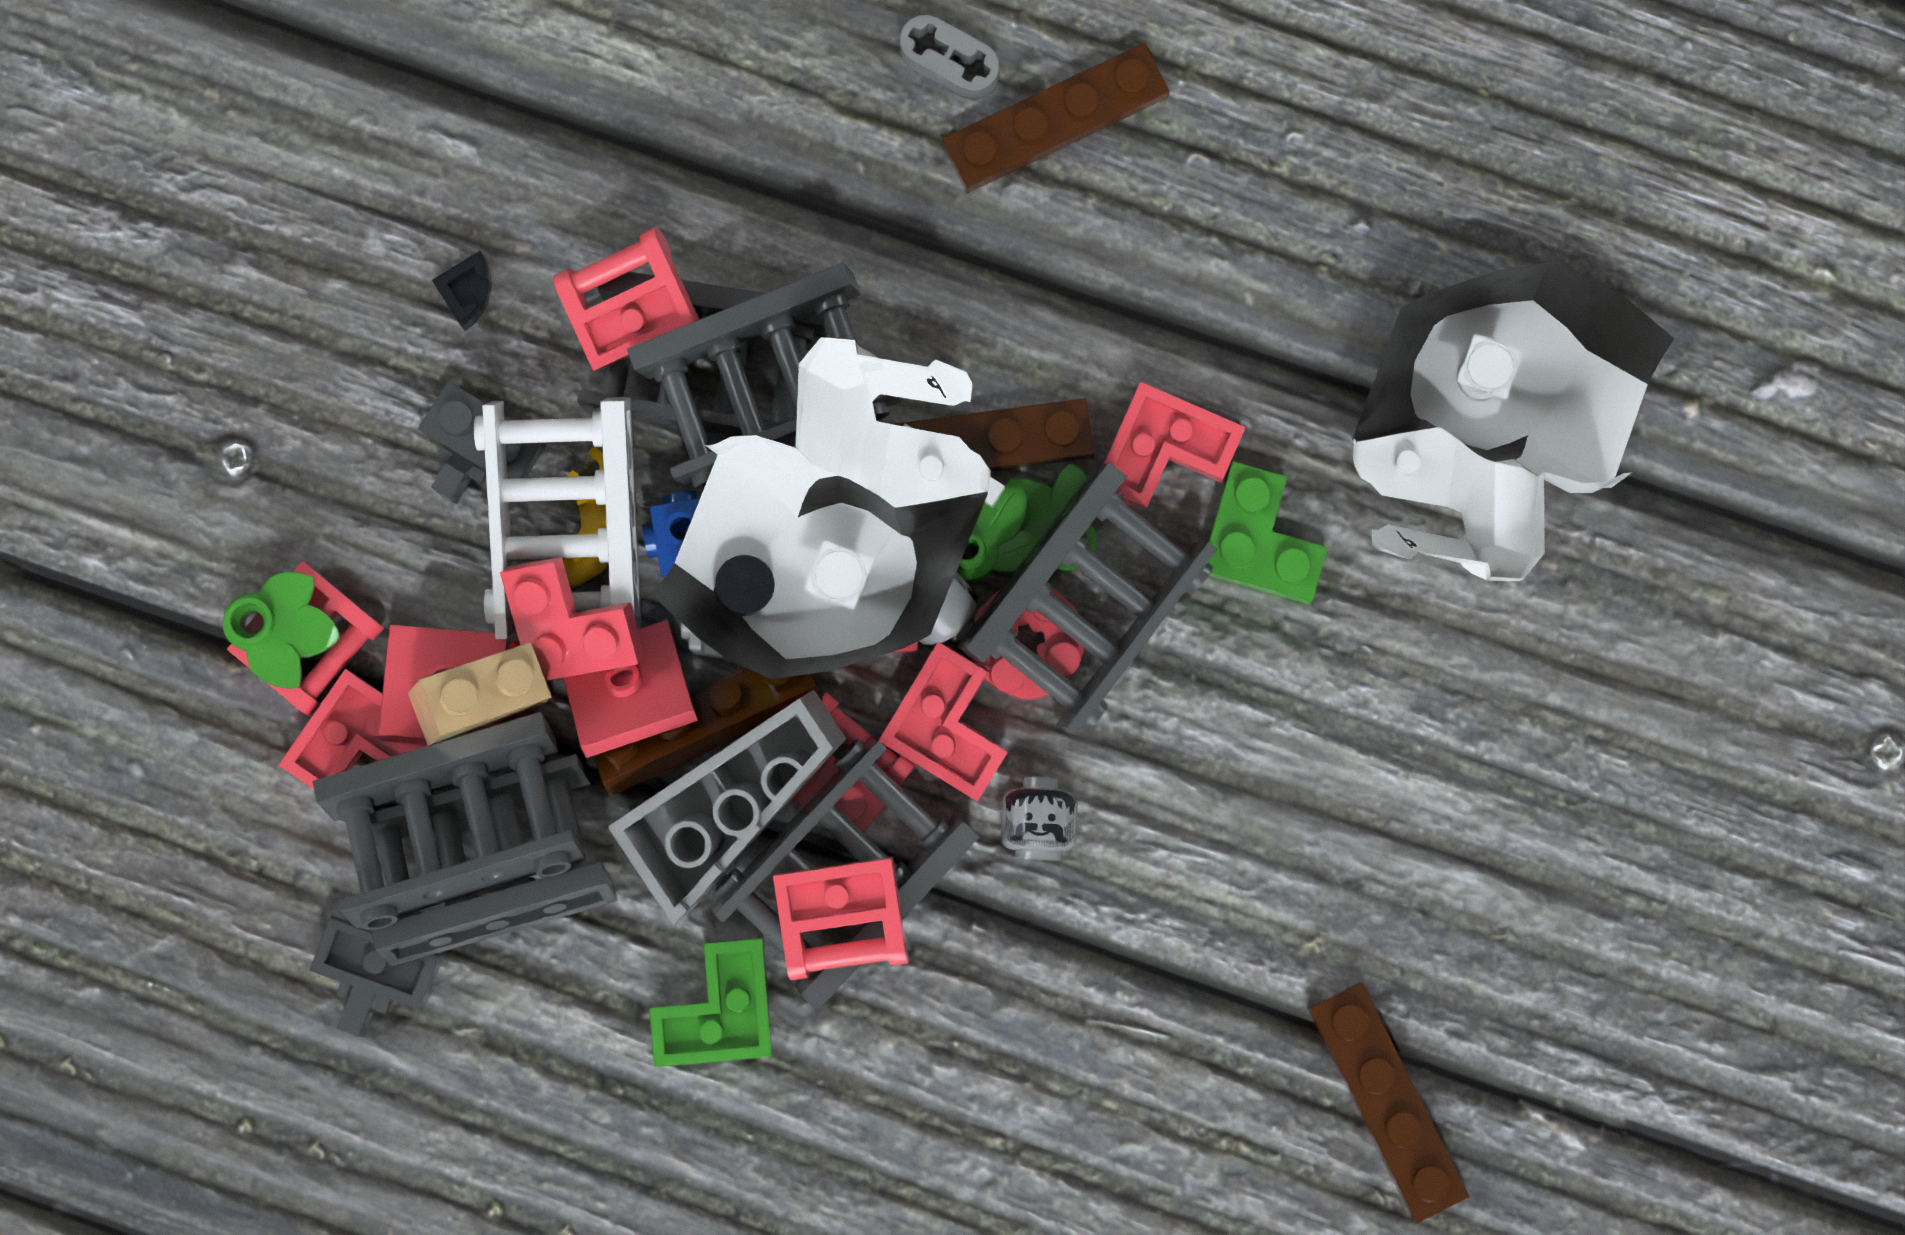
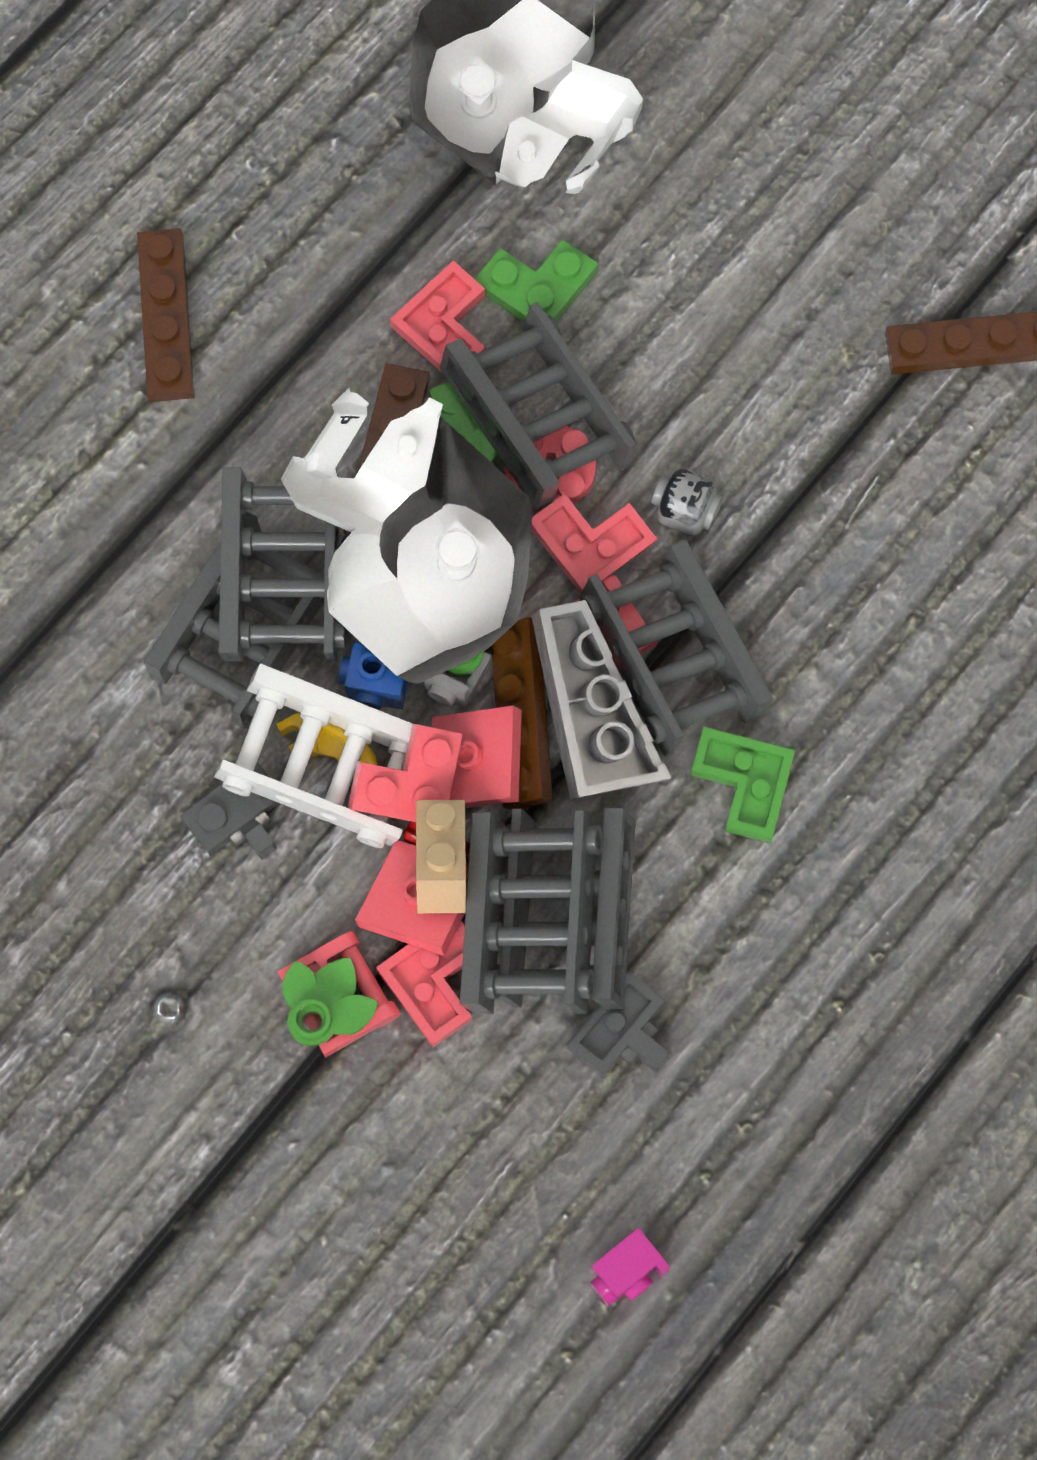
camera: 70 degrees left, 10 degrees down
black tile [432,251,492,331] -> none
coral plate [553,227,699,371] -> none
black tile [713,555,775,616] -> none
coral plate [773,857,909,981] -> none
light grey beam [900,15,999,99] -> none
none -> dark pink brick [590,1228,670,1306]

